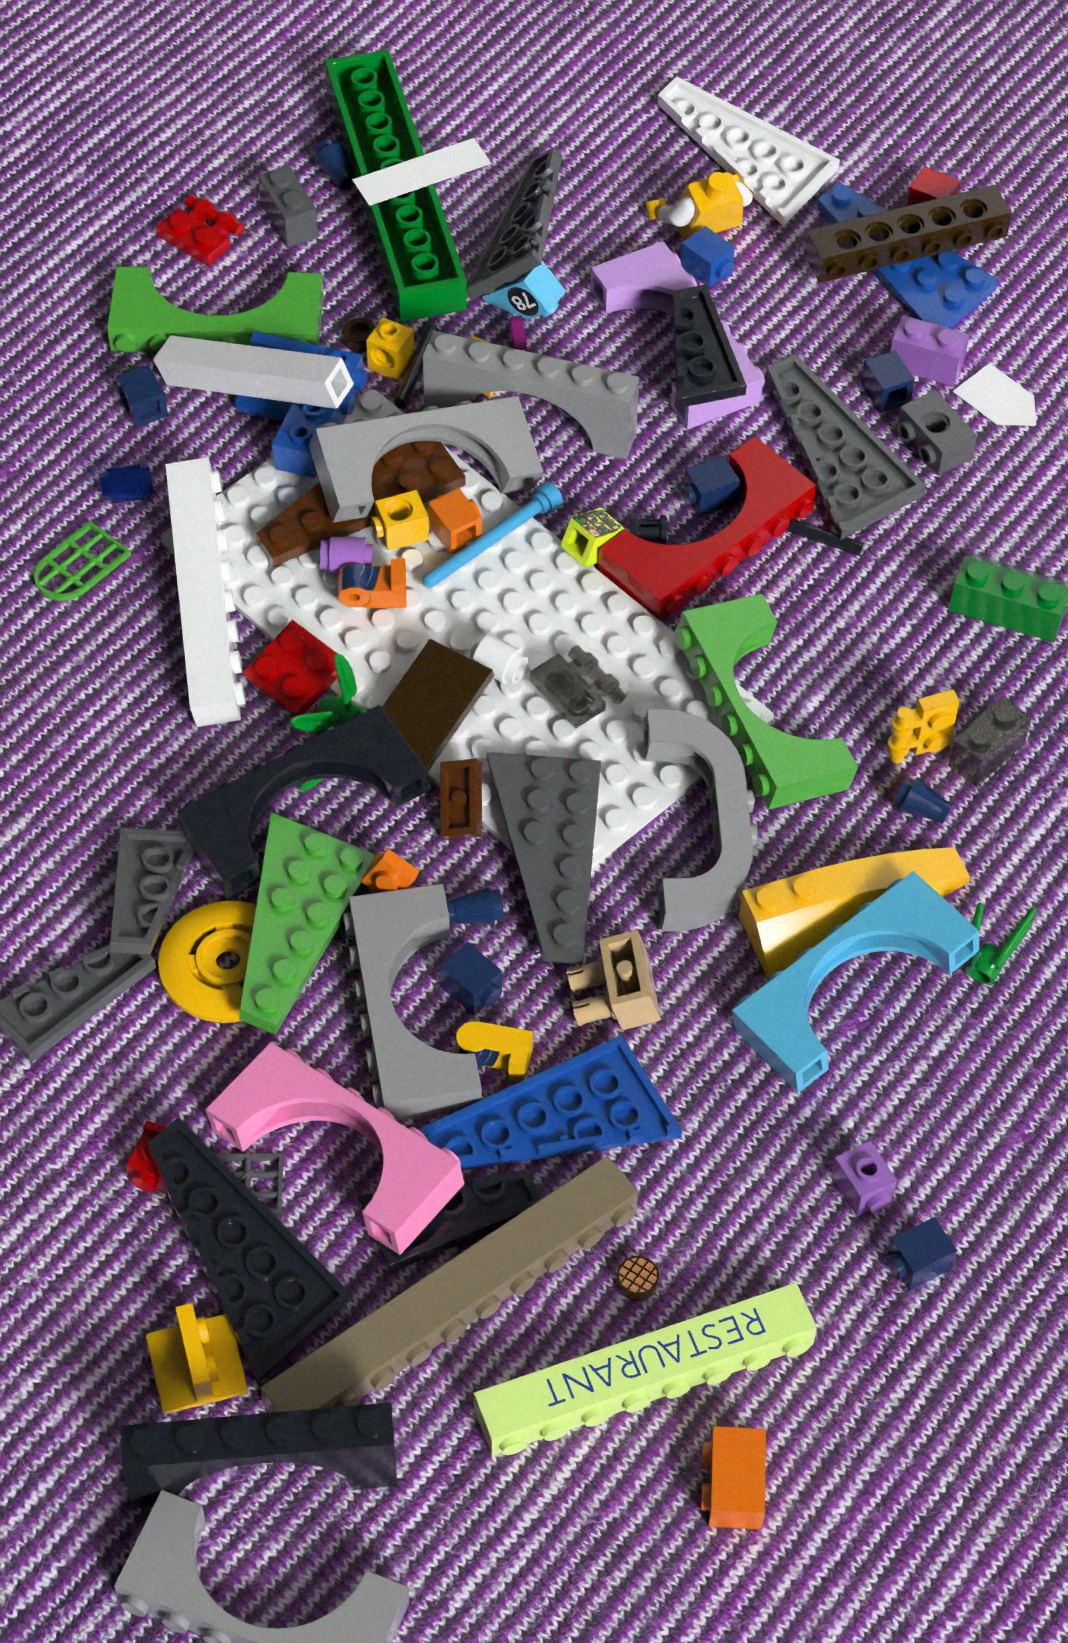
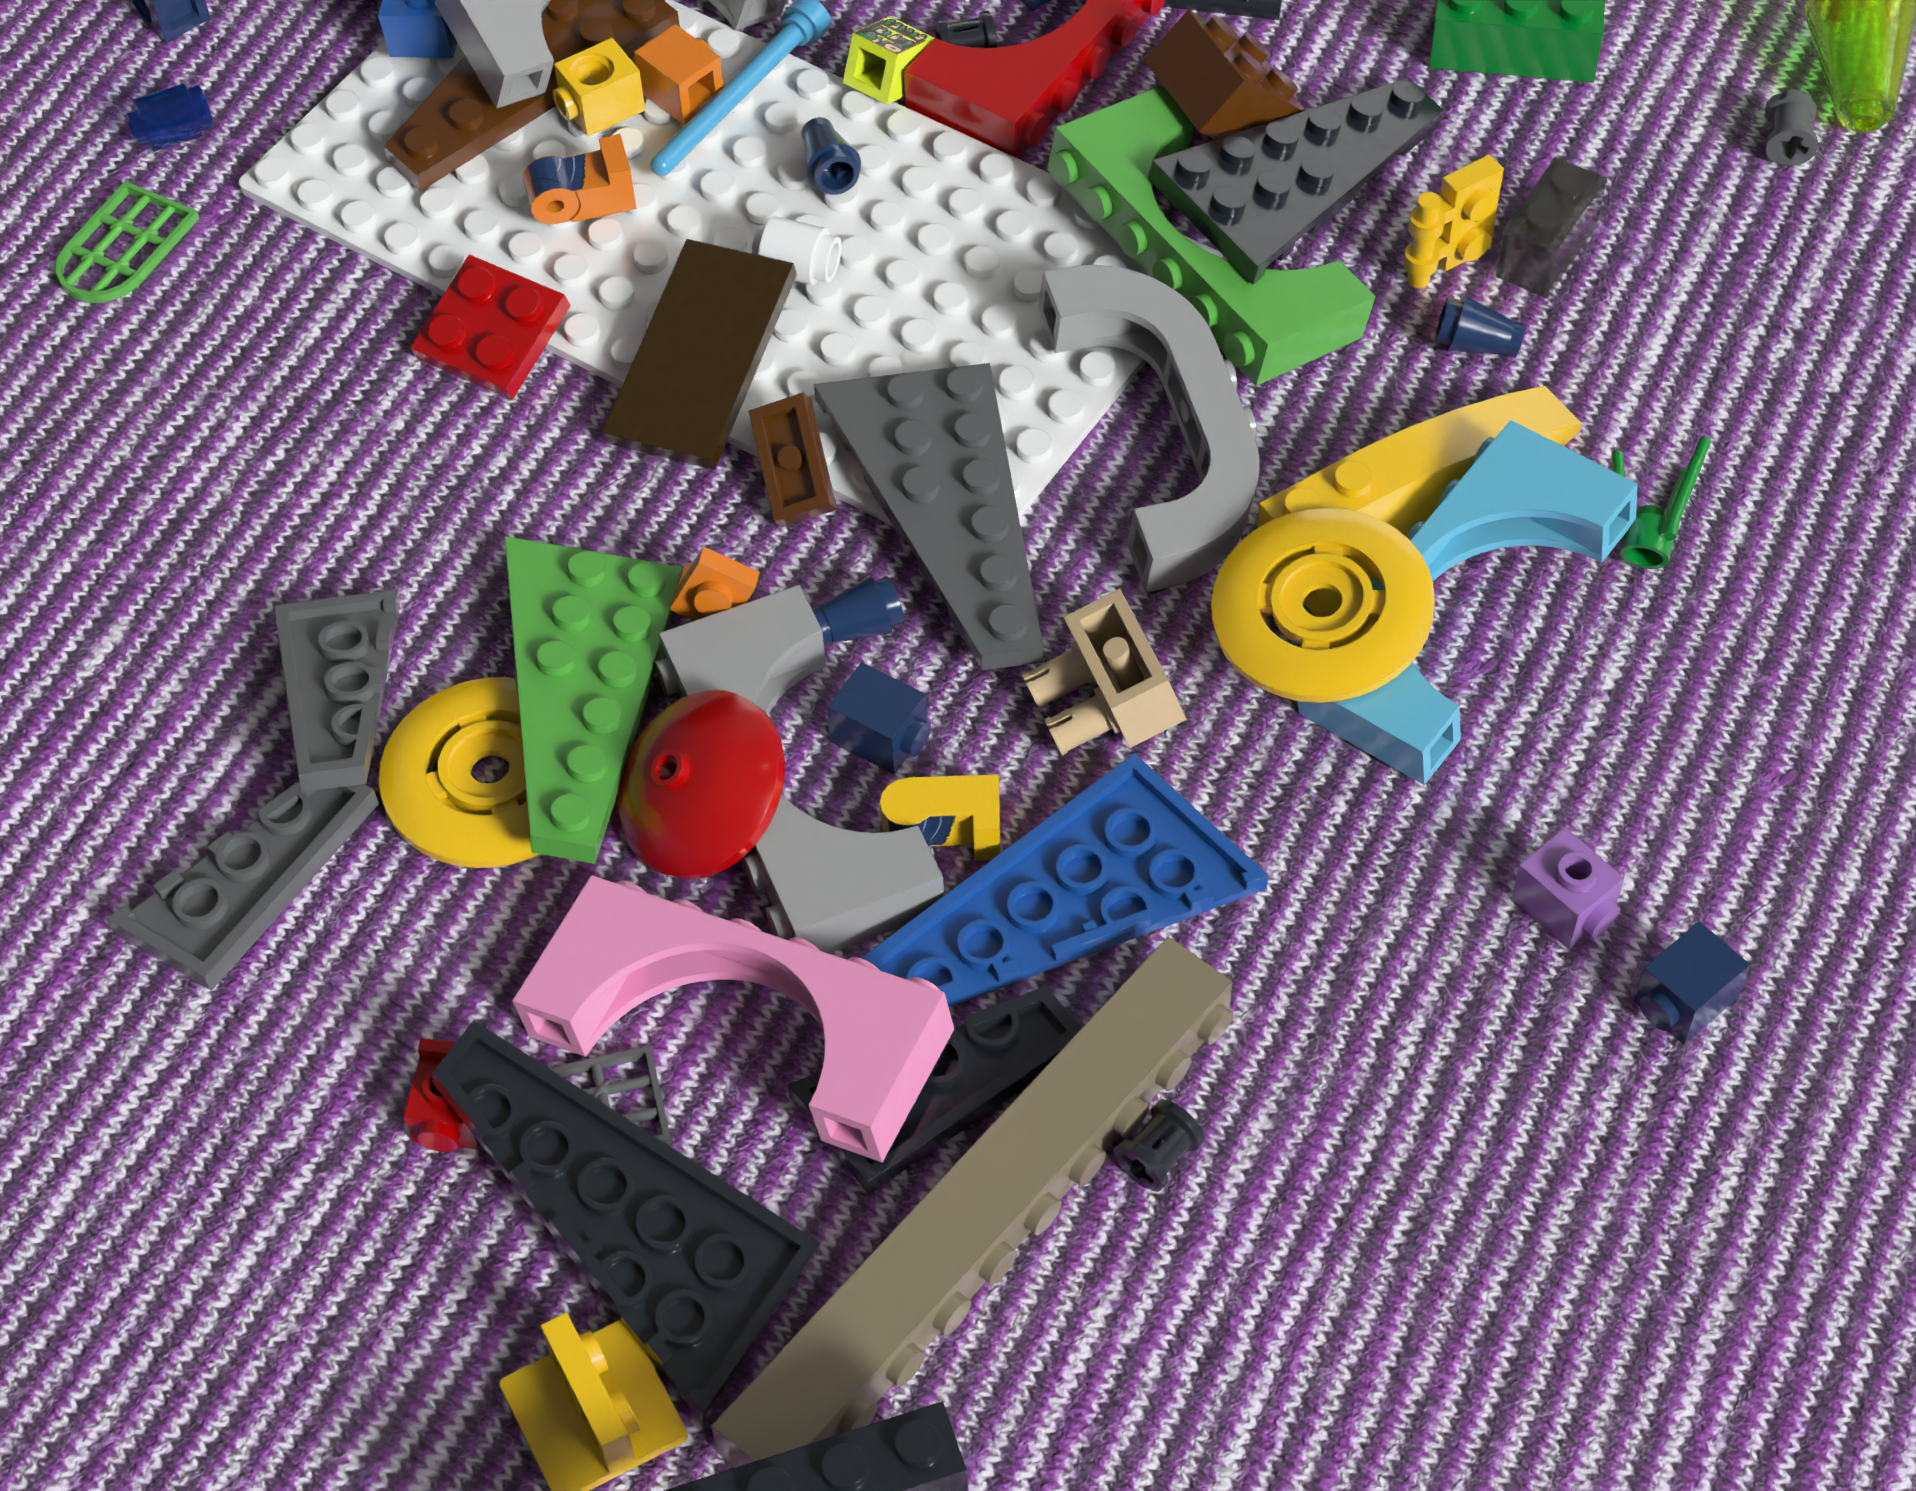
camera: 10 degrees left, 0 degrees up
white brick [165,457,246,727] -> none
black arch [177,704,429,899] -> none
green plant [290,654,370,791] -> none
medium lavender brick [320,537,374,573] -> none
yellowish green brick [474,1283,817,1456] -> none
clear smoke plate [529,645,626,729] -> none
tile [616,1256,659,1301] -> none
orange brick [701,1426,766,1530] -> none
none -> red dish [618,690,785,880]
none -> dark blue cone [801,117,861,195]
none -> black bush [1114,1099,1205,1192]
none -> reddish brown brick [1144,10,1306,140]
none -> wing [1148,78,1444,285]
none -> yellow piece [1211,508,1435,703]

